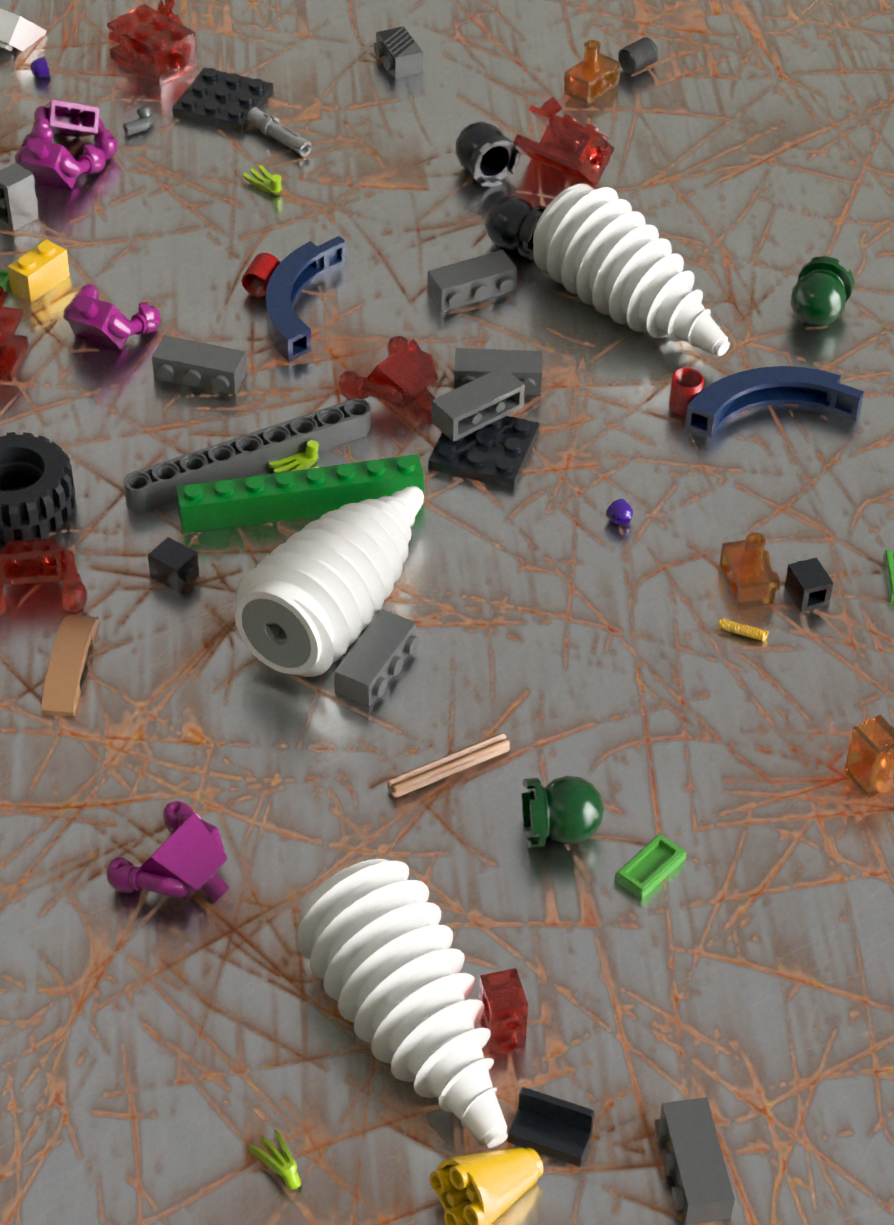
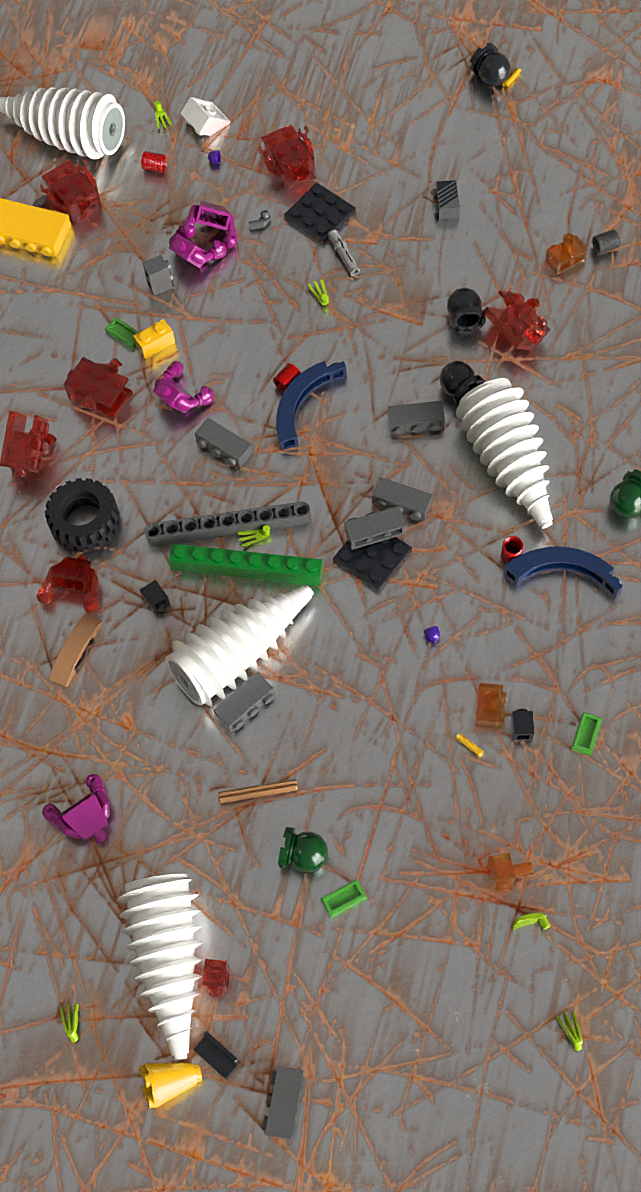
camera: 25 degrees right, 20 degrees up
clear red torso [339,336,438,413] -> none

